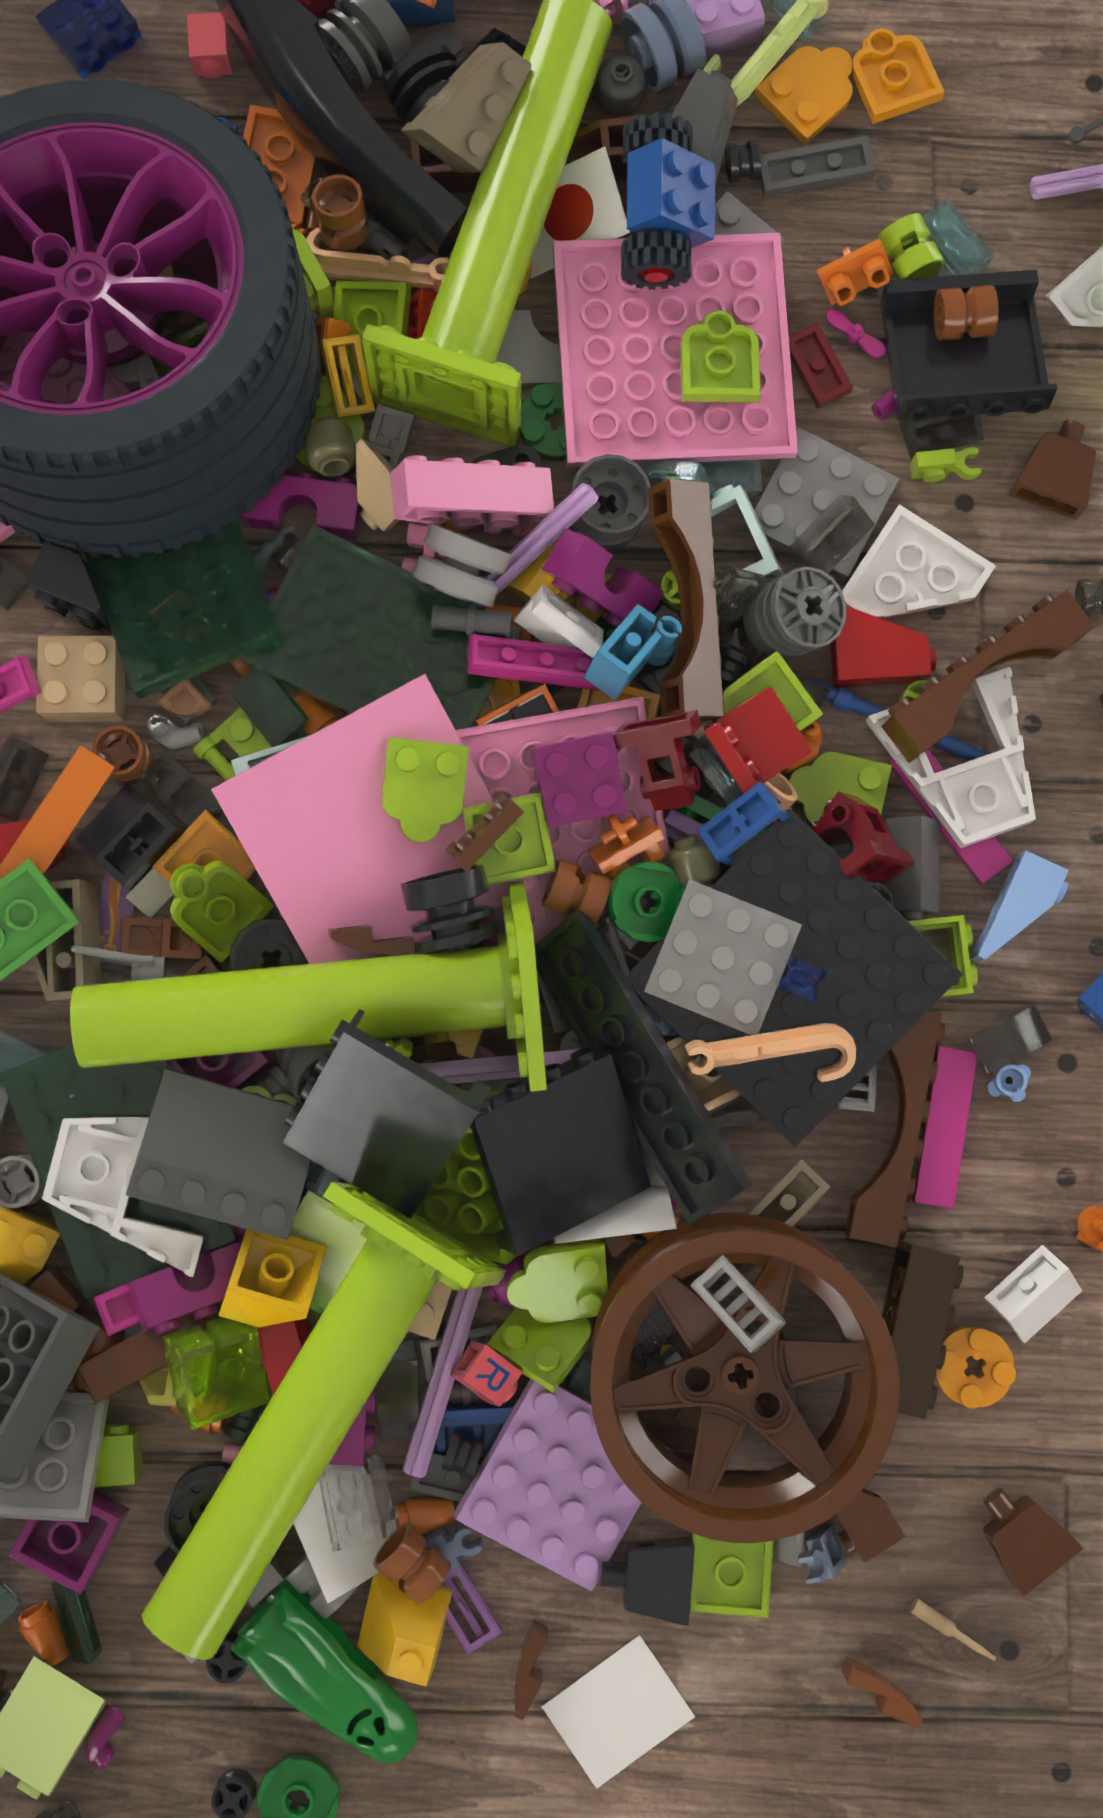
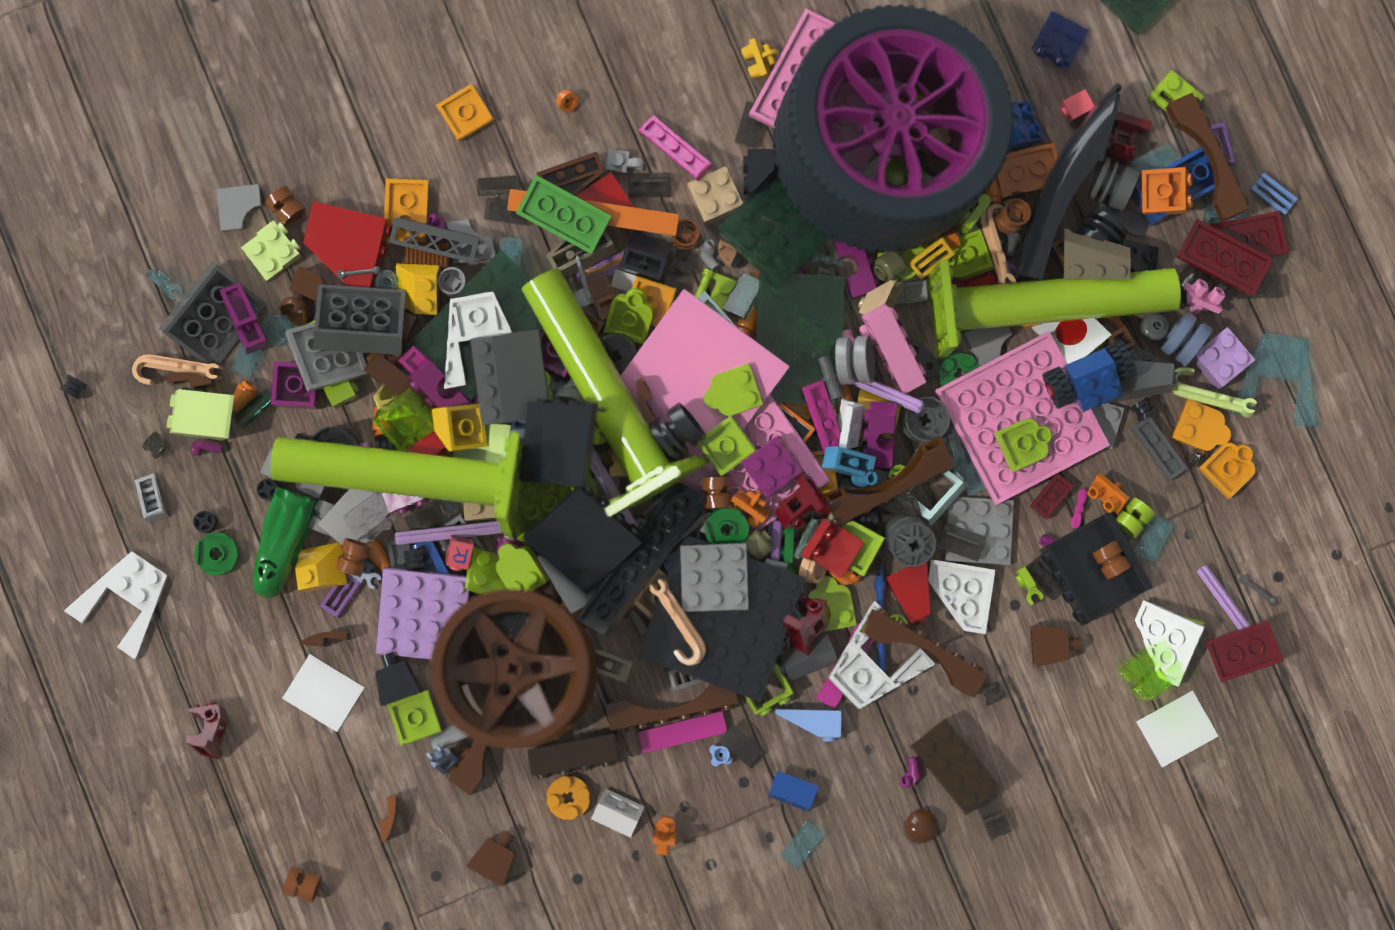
camera: 70 degrees right, 0 degrees up
reddish brown plate [445,791,524,872] -> none
light grey slope [691,1255,786,1353] -> none
blue hinge [697,781,790,865] -> none
clear blue wheel [777,957,827,1002] -> none
tan piece [909,1598,996,1661] -> none
none -> clear smoke hinge [1188,448,1208,468]

